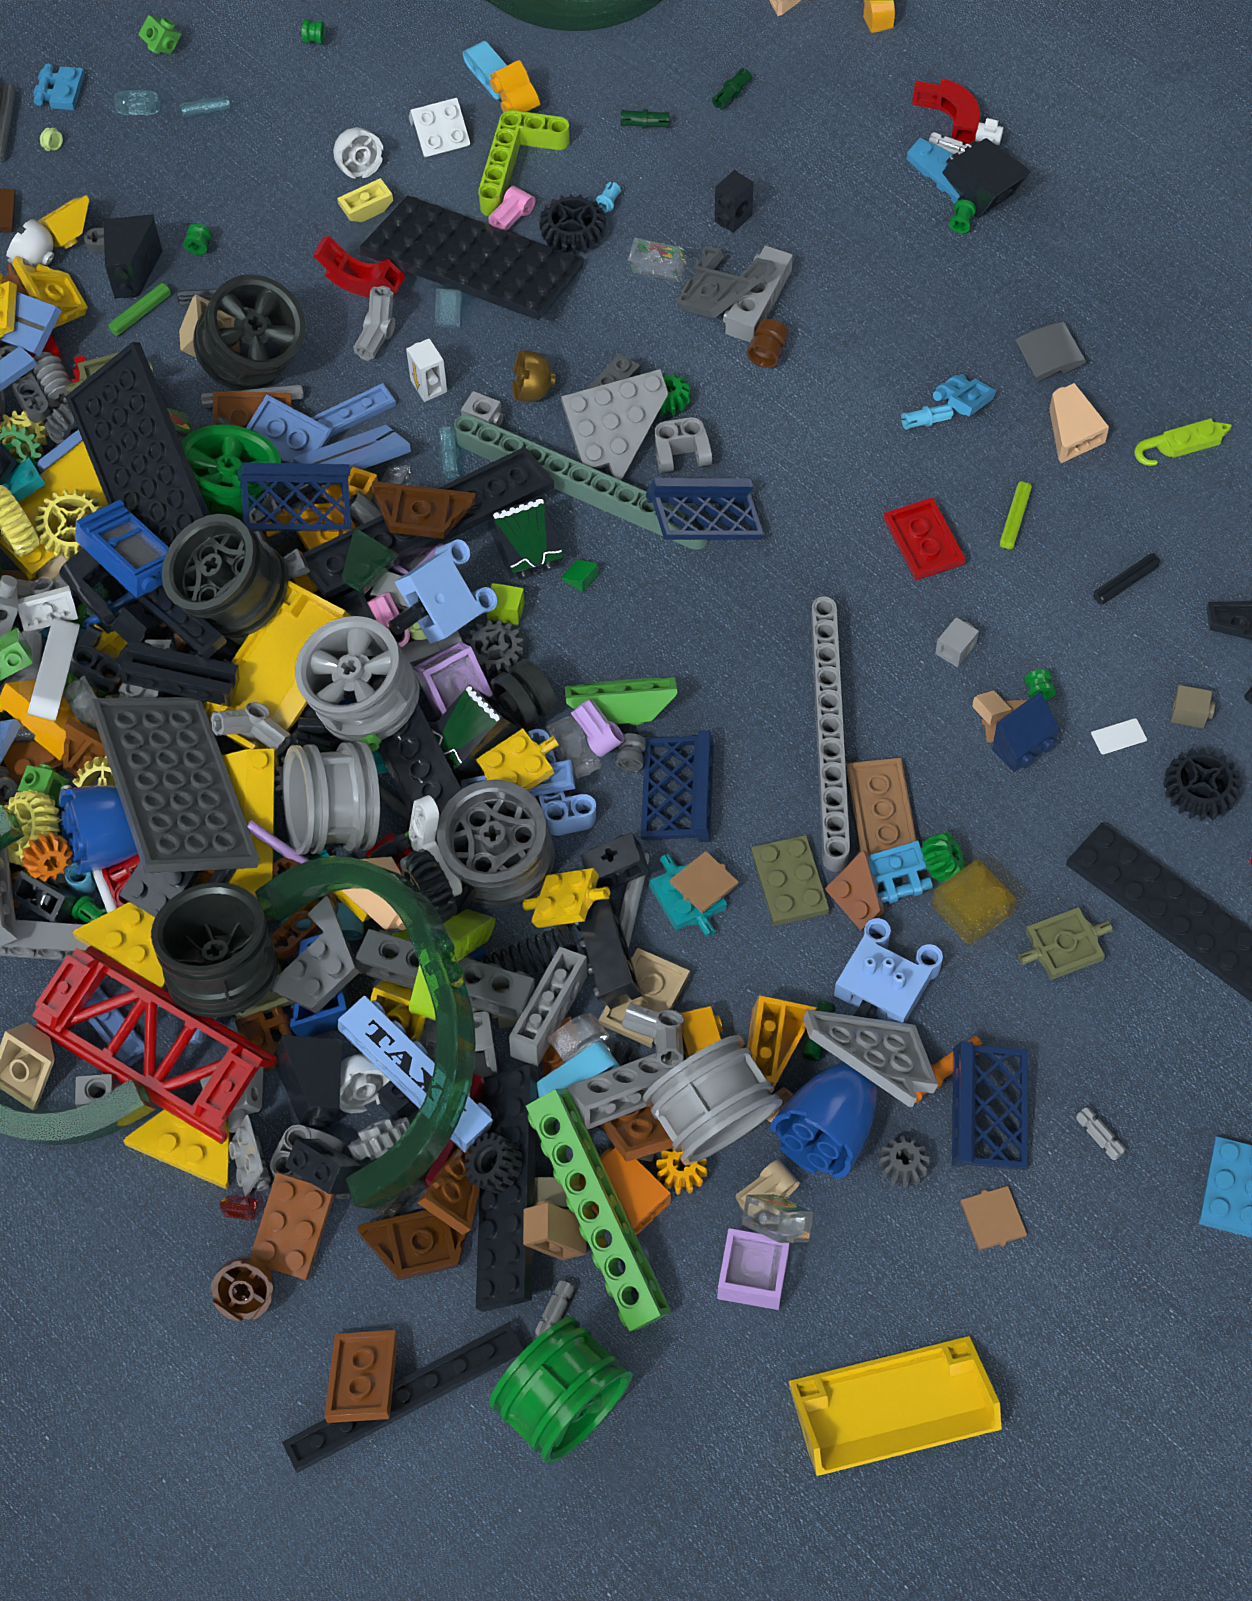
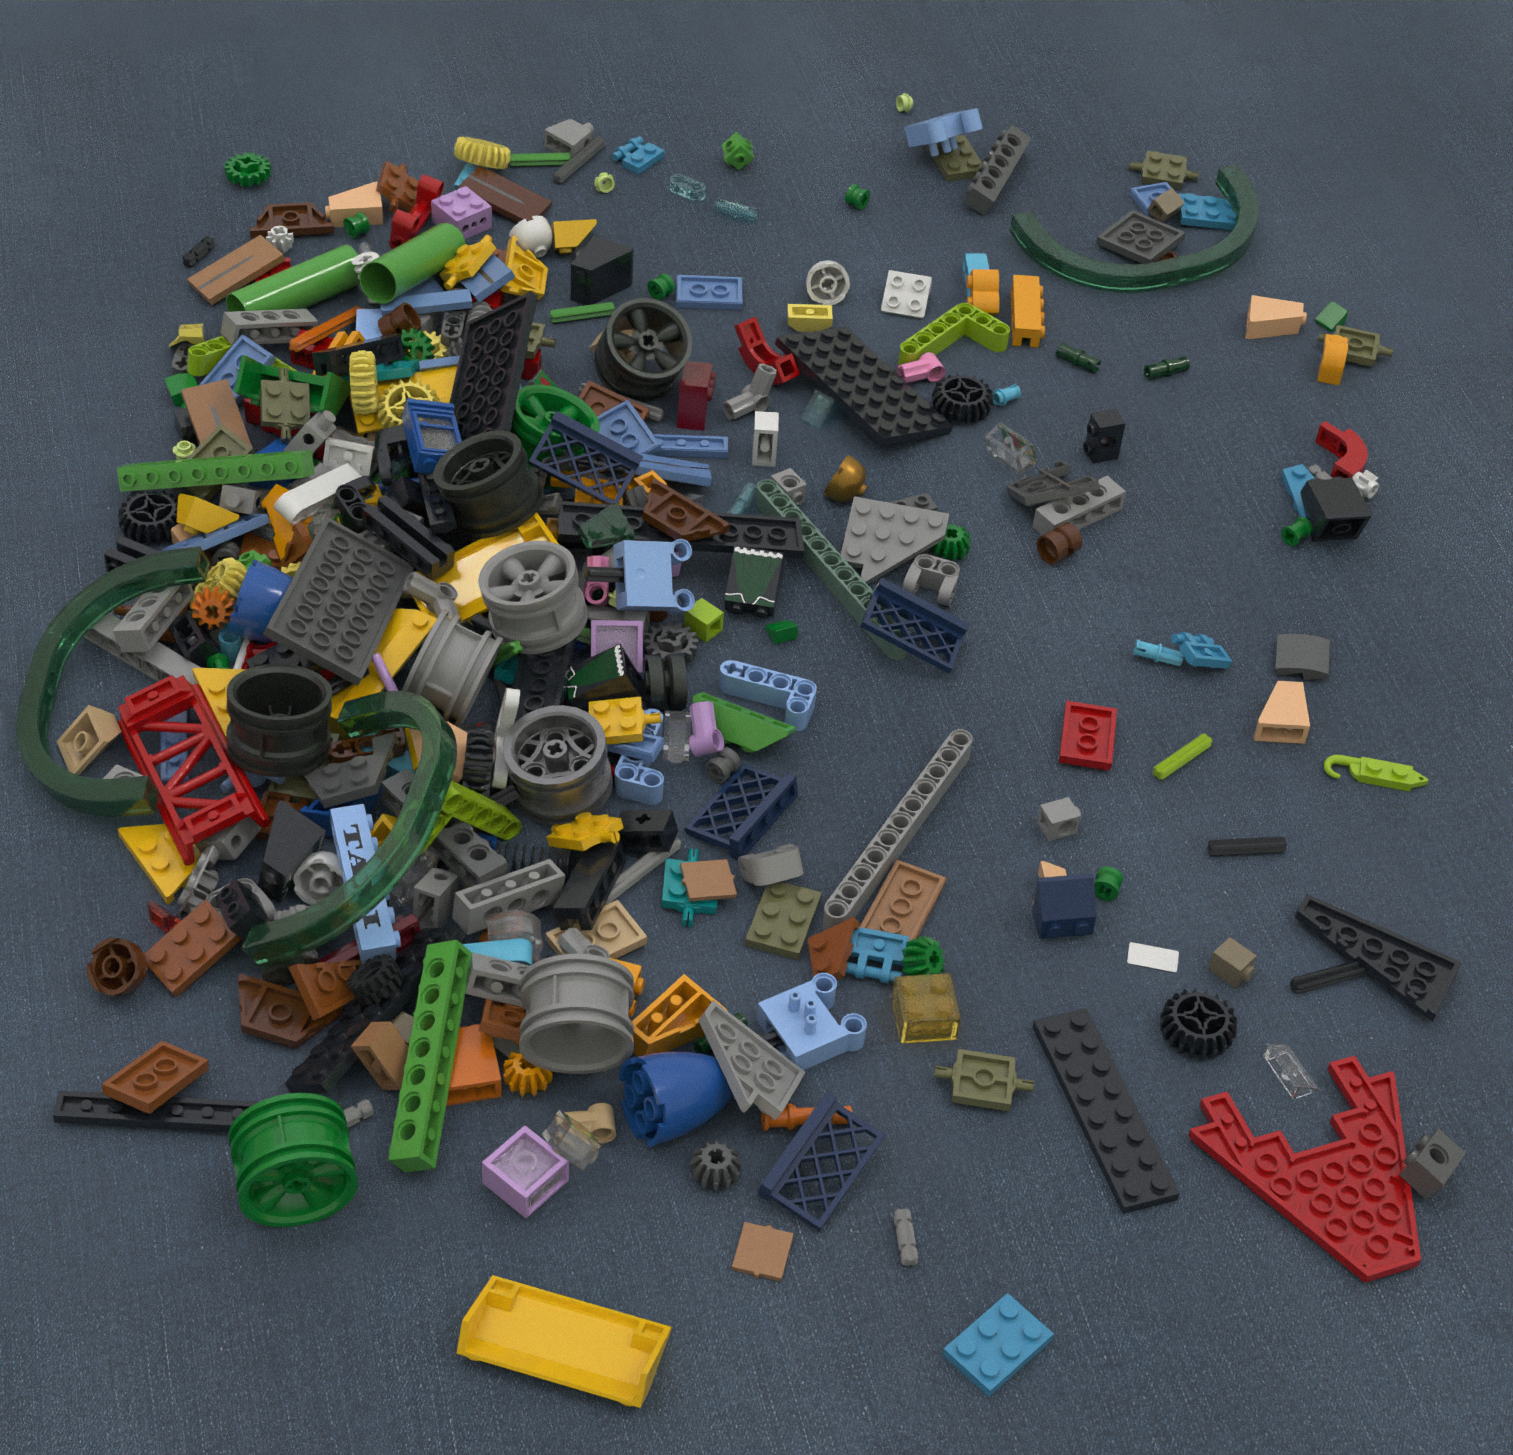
camera: 25 degrees right, 15 degrees down
none -> medium blue tile [676,275,743,310]
none -> dark red wedge [677,361,716,431]
none -> light blue beam [719,660,817,731]
none -> light grey piece [738,844,804,886]
none -> light orange brick [1010,275,1045,348]

